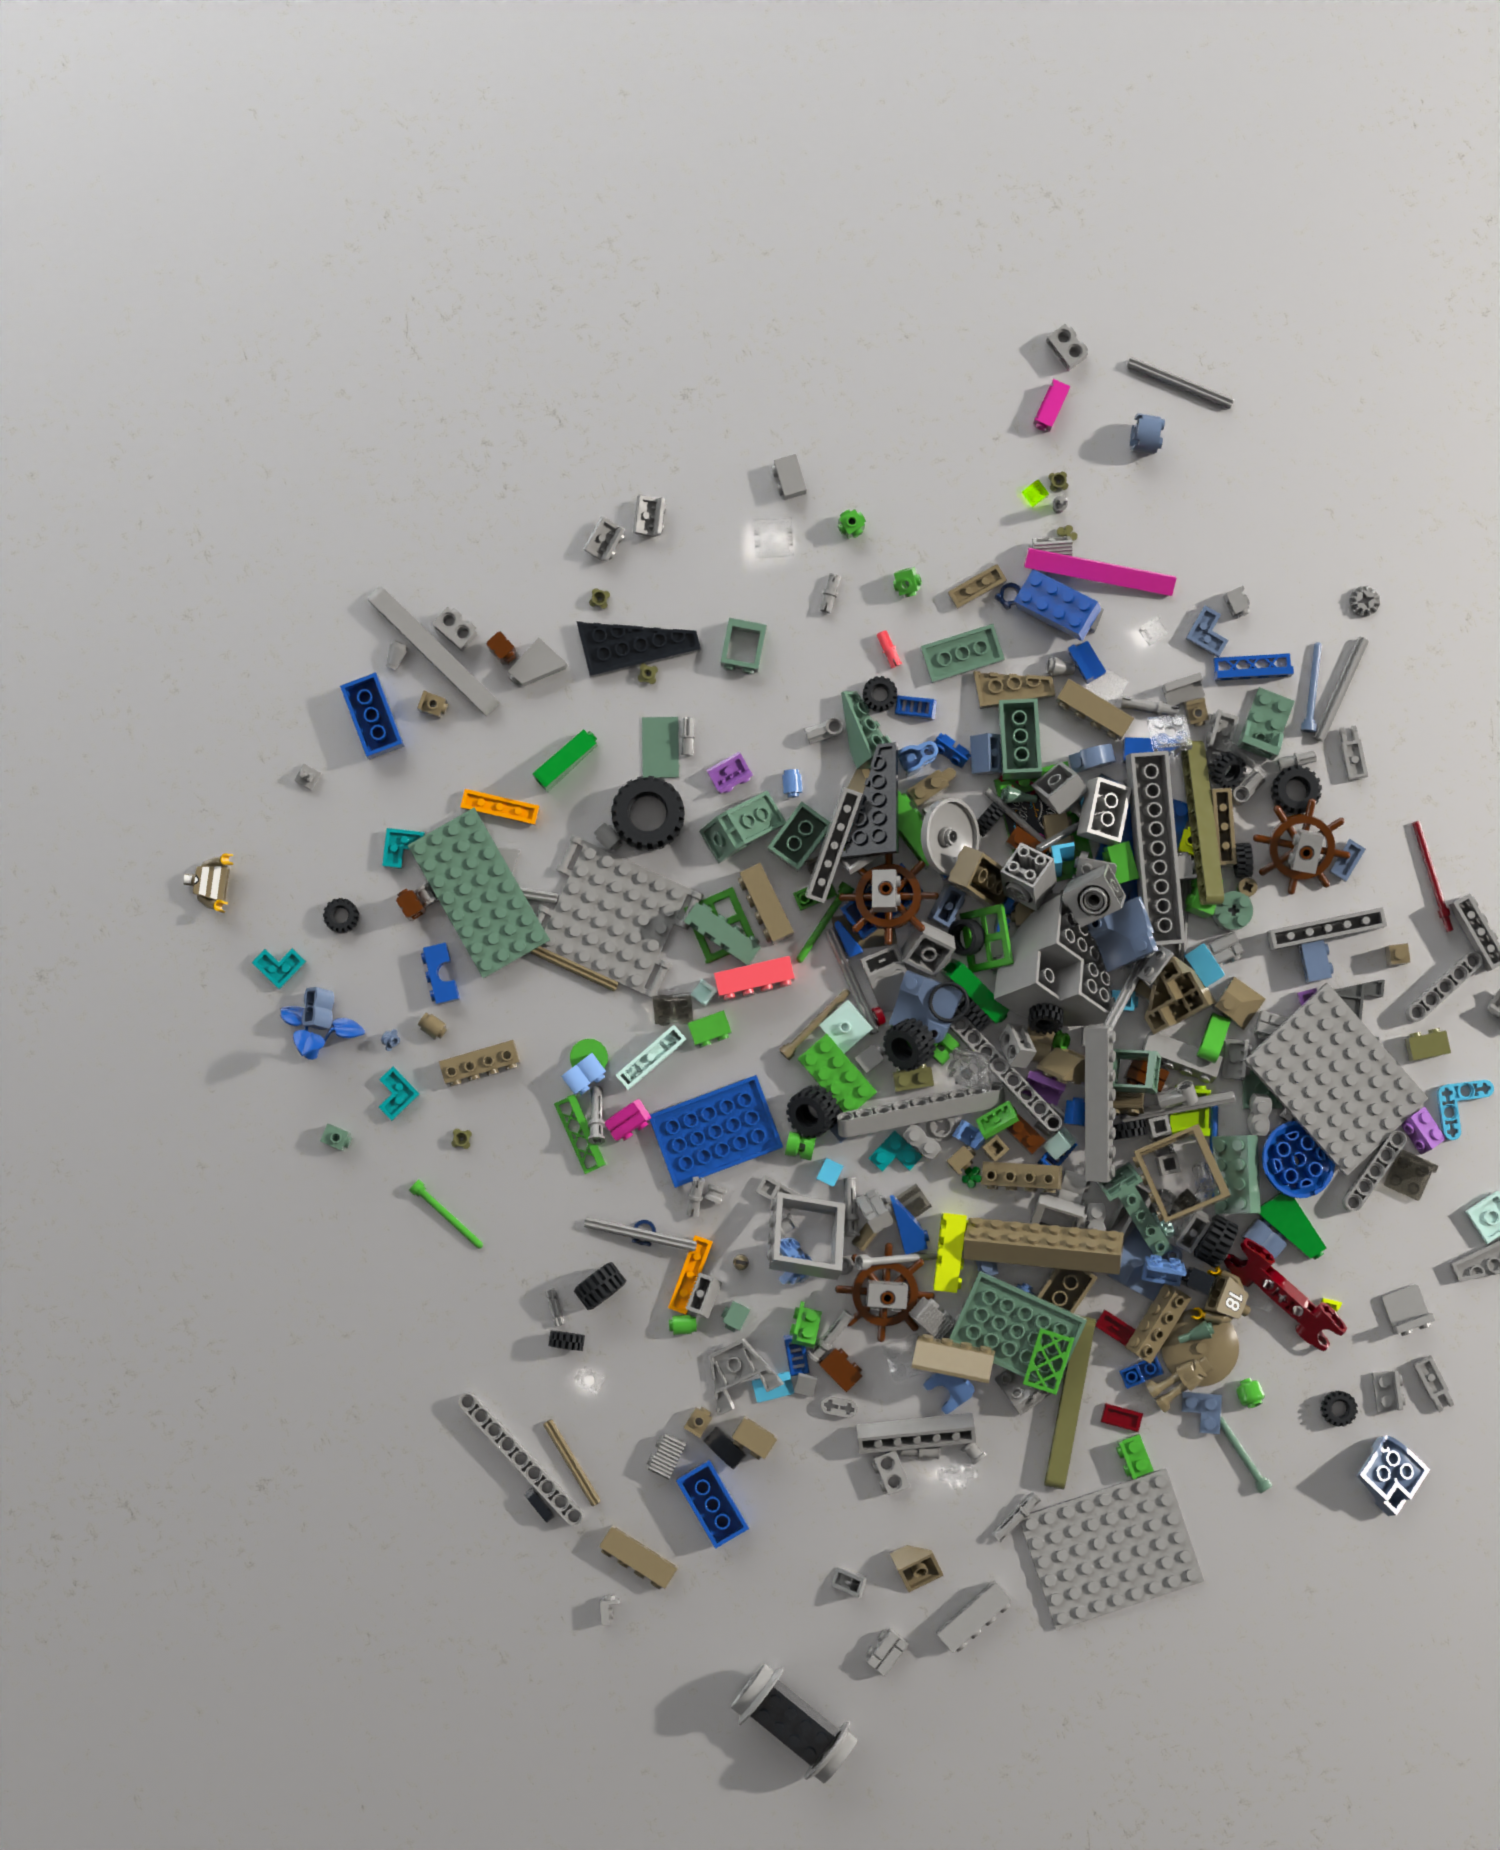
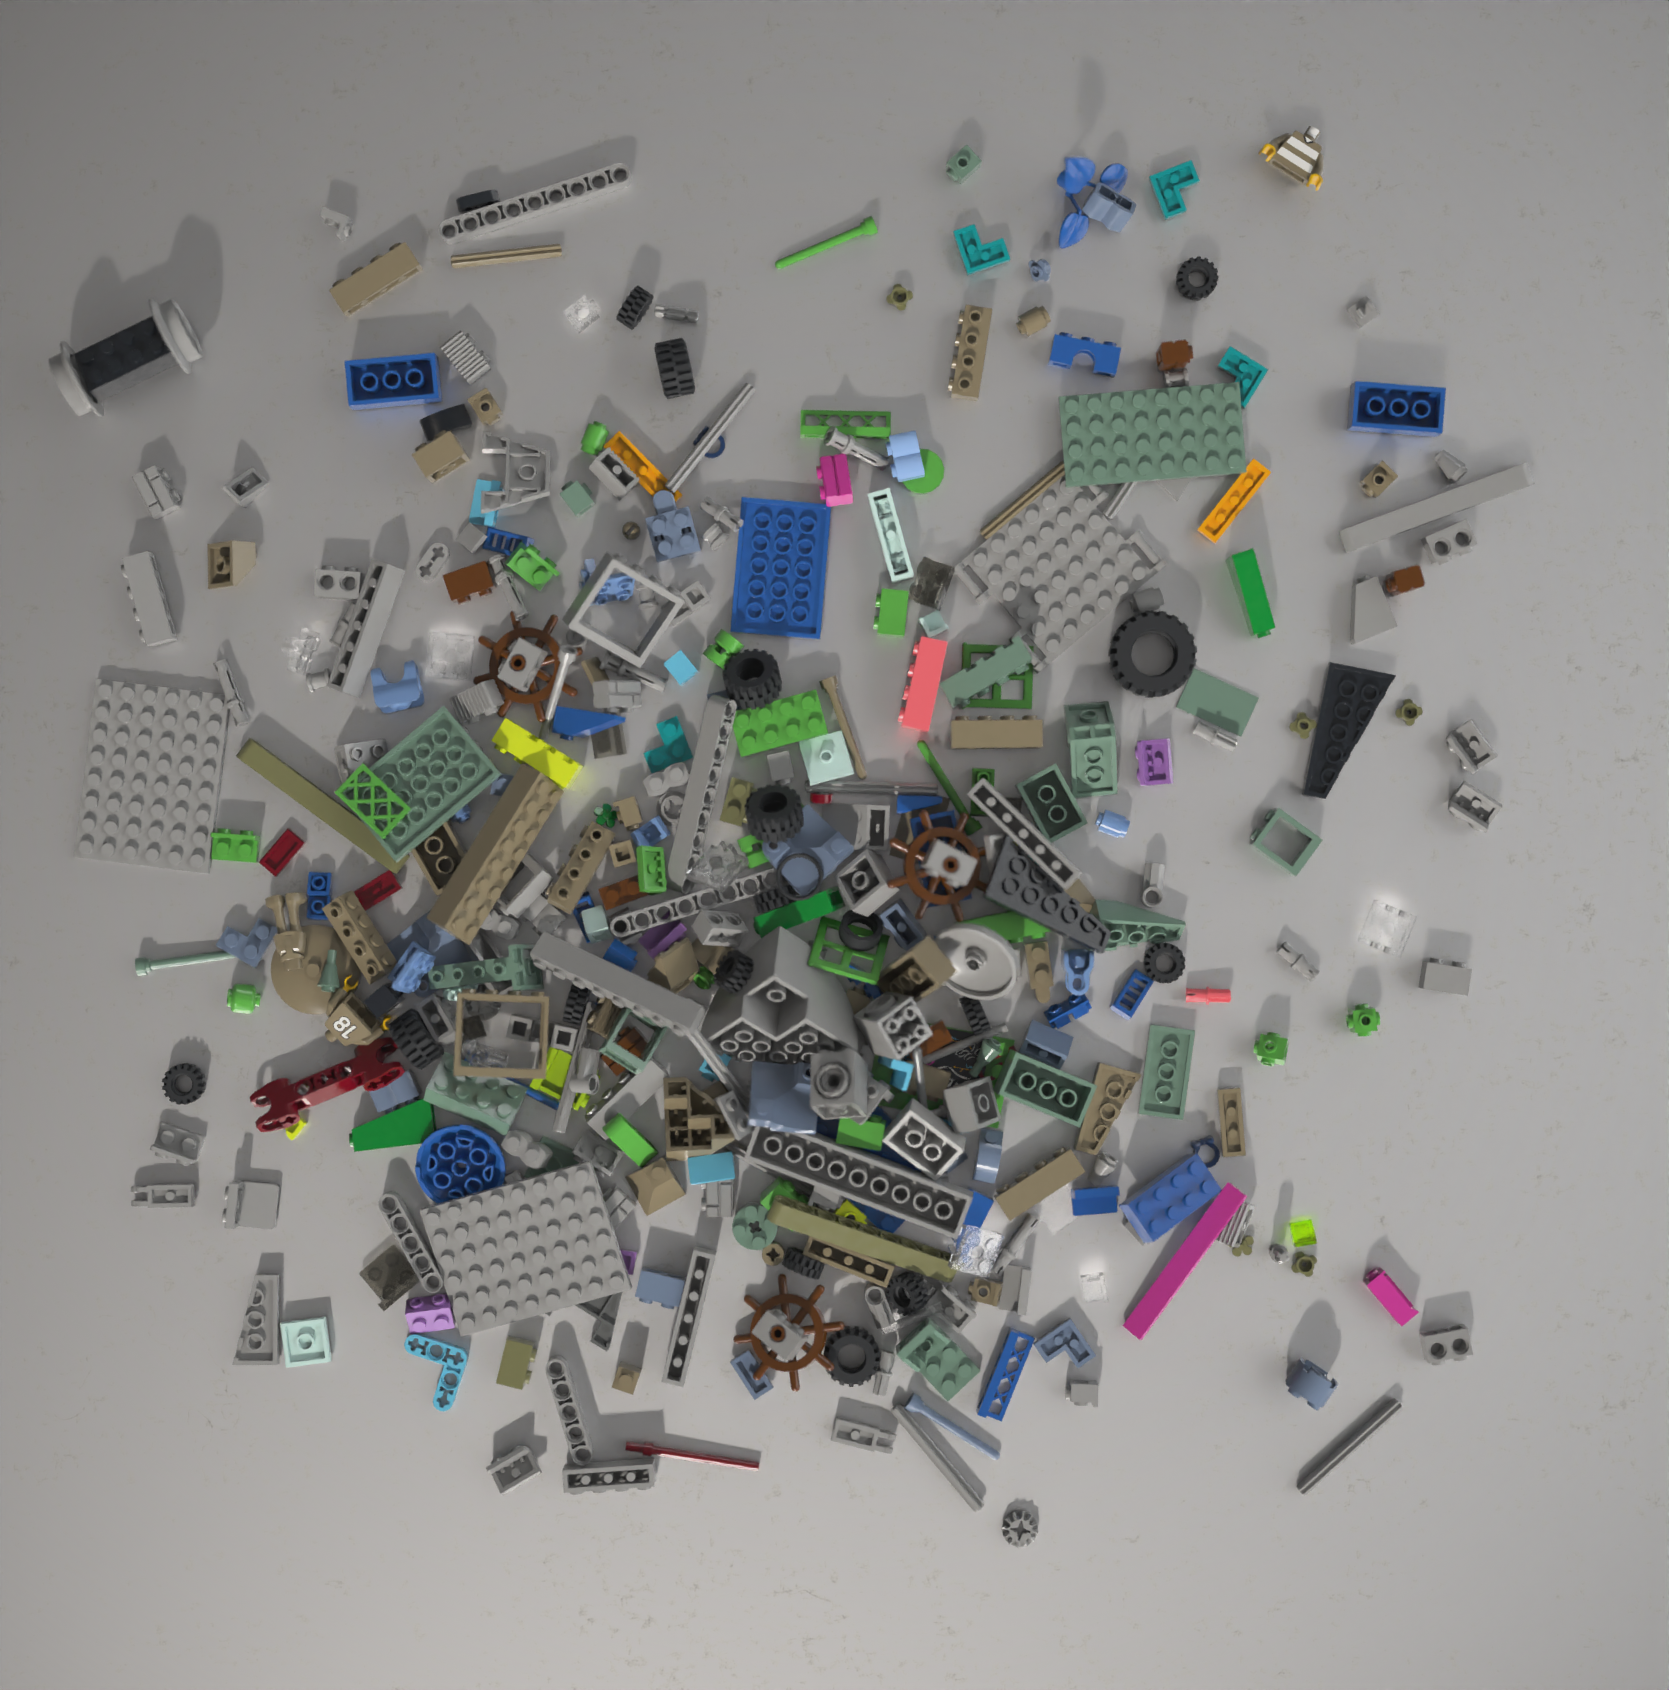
camera: 115 degrees right, 5 degrees up
slope [911,1334,995,1384] -> none
sand blue slope [1356,1436,1430,1516] -> none
none -> sand blue brick [645,490,701,563]

